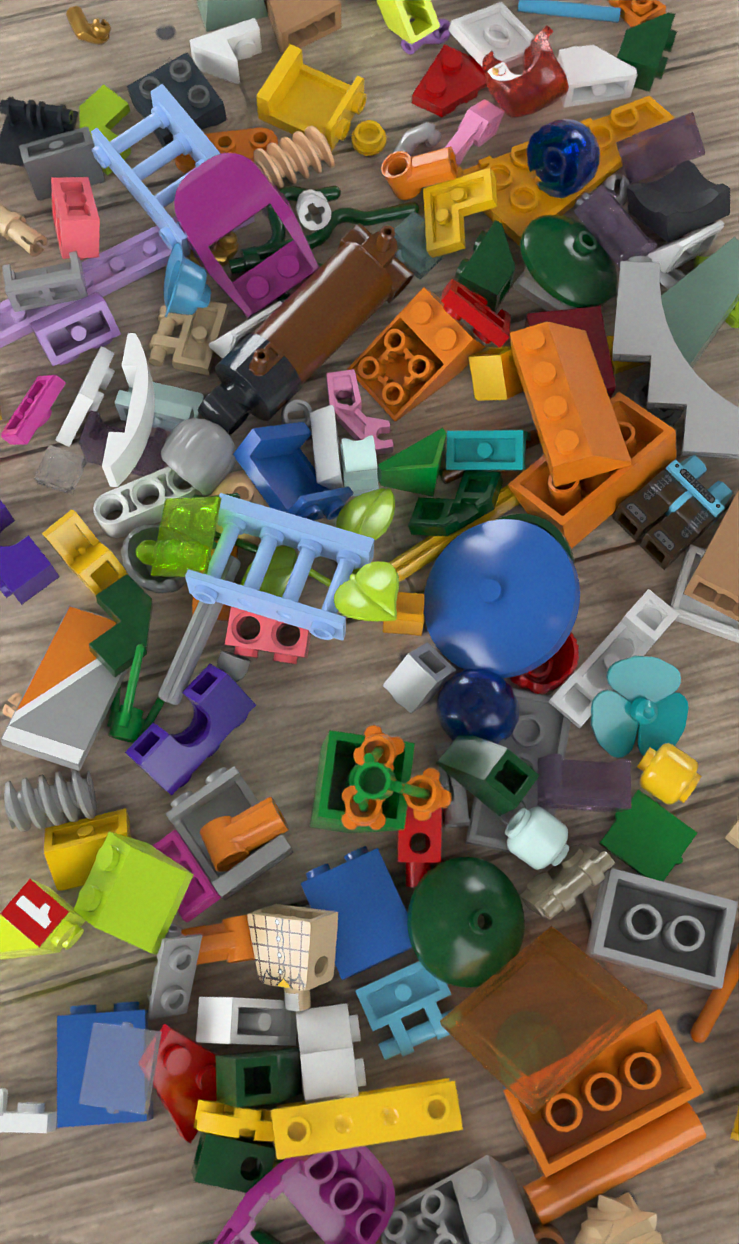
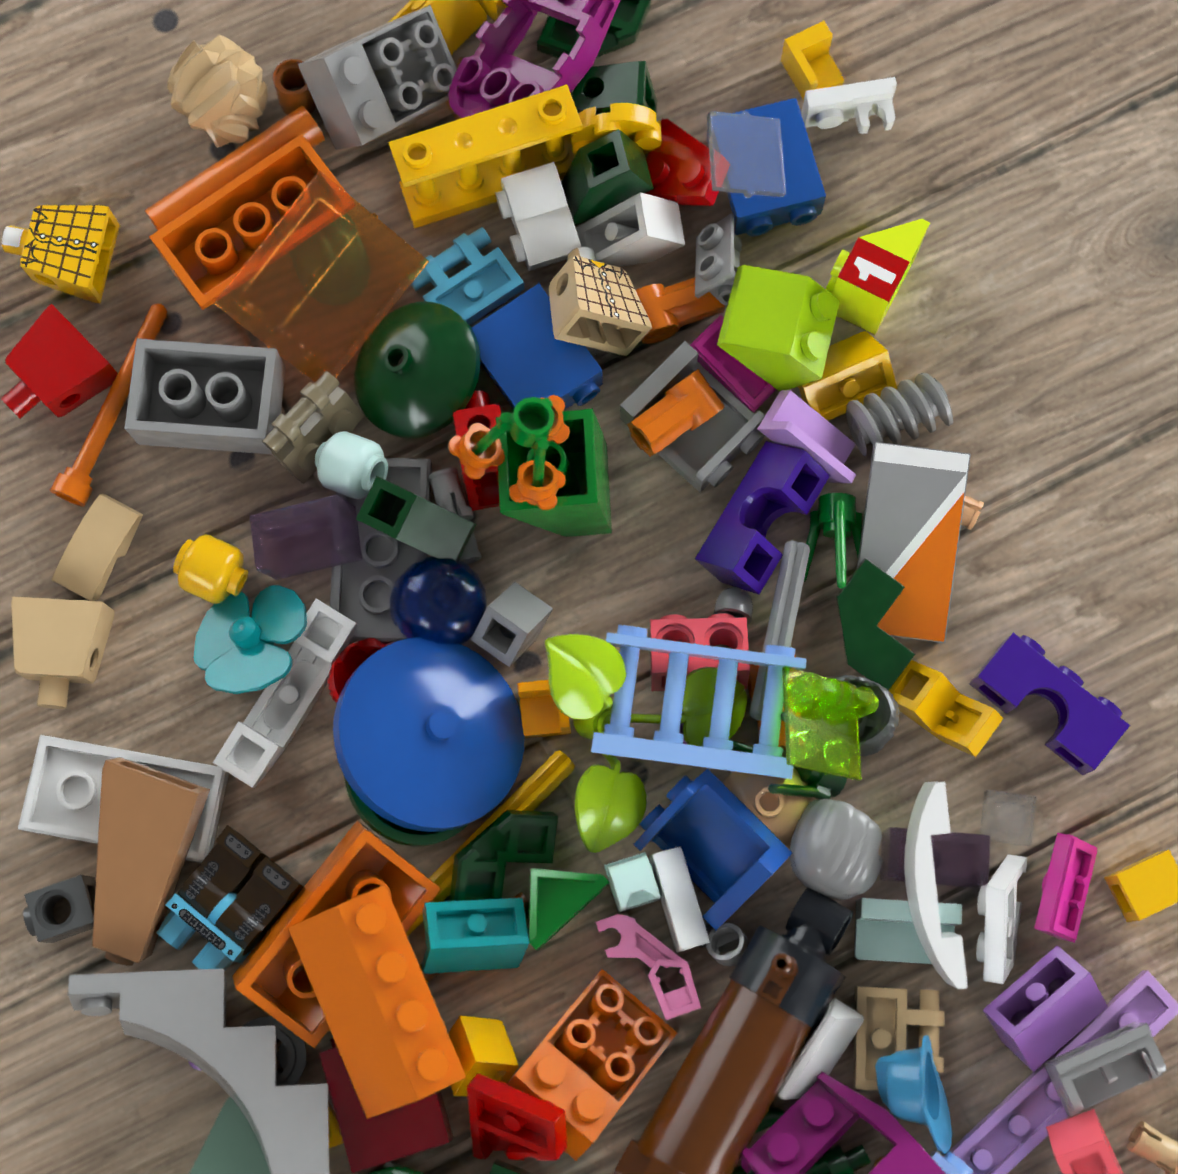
camera: 175 degrees right, 5 degrees up
white beam [93,466,204,538] -> none
green piece [599,789,697,882] -> none
none -> lavender panel [757,390,856,484]
none -> yellow panel [781,21,844,100]

